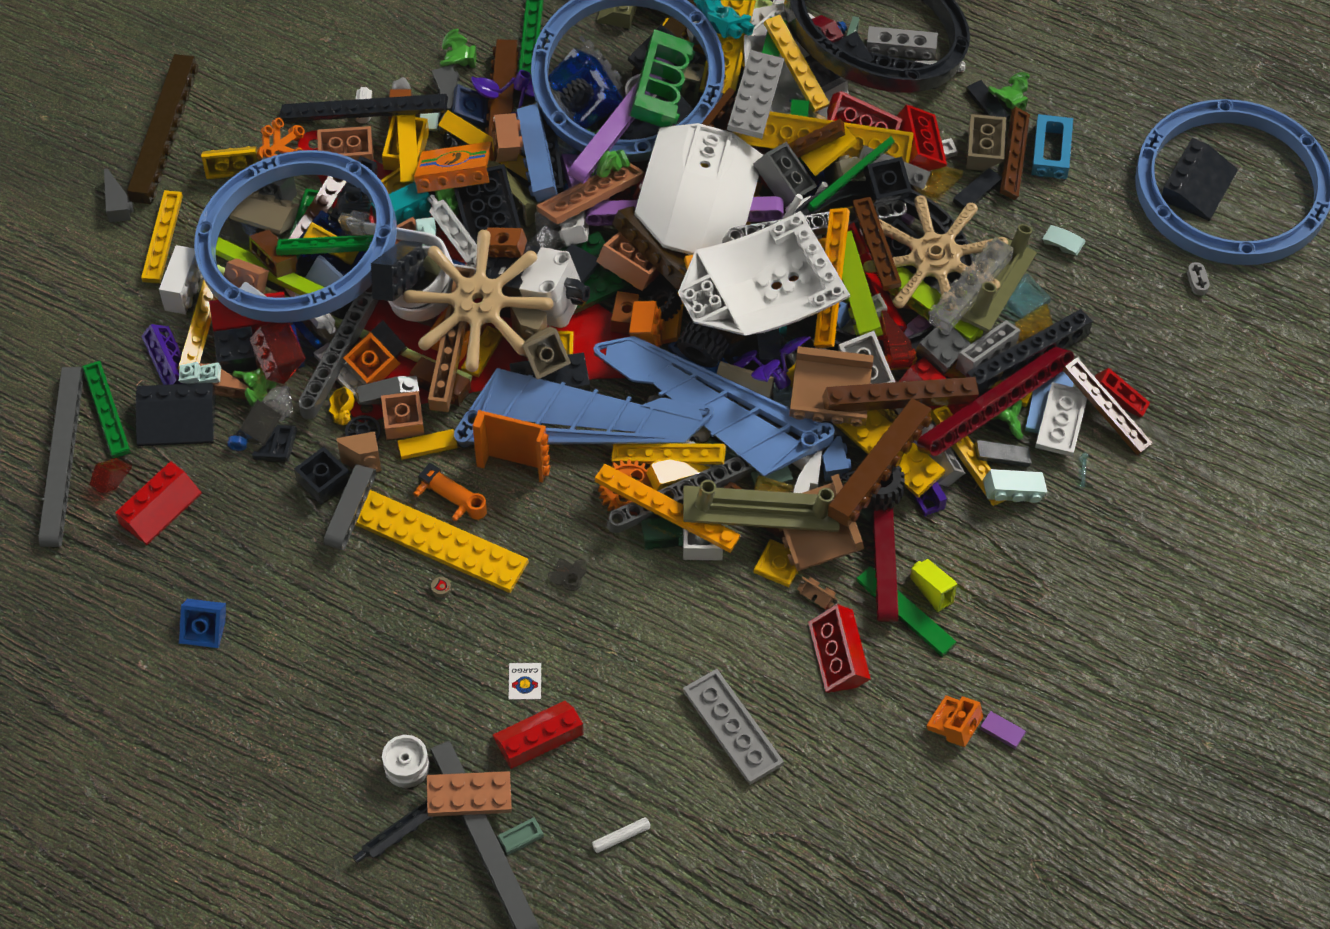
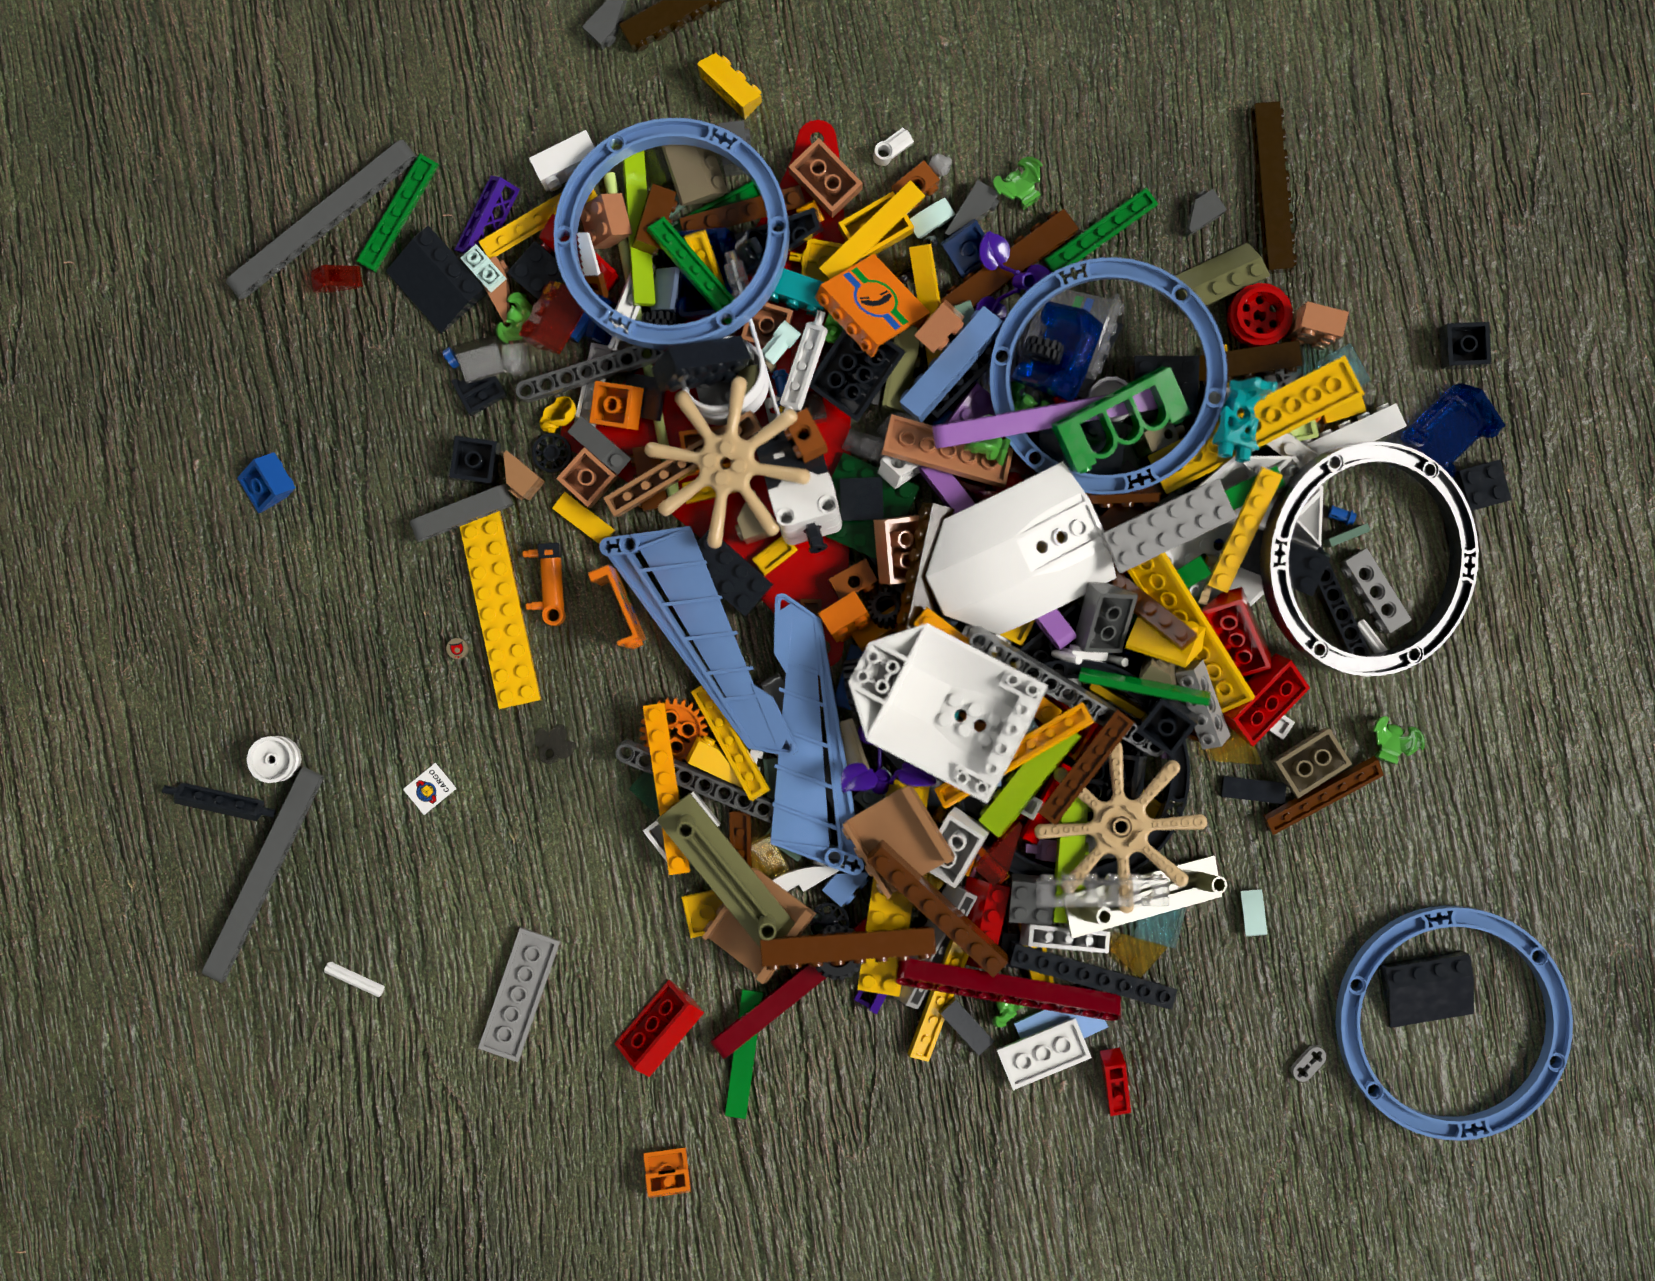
camera: 55 degrees right, 30 degrees up
red slope [115,461,202,545] -> none
yellow plate [141,190,183,284] -> none
orange plant [257,118,305,161] -> none
black plate [279,94,448,122] -> none
nougat plate [427,771,512,817] -> none
red slope [493,701,584,769] -> none
sand green tile [497,817,544,855] -> none
dark tan slope [522,326,571,380] -> none
medium nougat hinge [797,577,839,610] -> none
dark red slope [812,15,844,43] -> none
neon yellow slope [910,559,957,612] -> none
black tile [966,80,1010,121] -> none
medium lavender tile [980,711,1026,749] -> none
light aqua brick [983,469,1047,503] -> none
dark azure piece [1031,114,1073,179] -> none
plate [1062,358,1152,456] -> none
clear light blue hinge [1080,452,1089,487] -> none

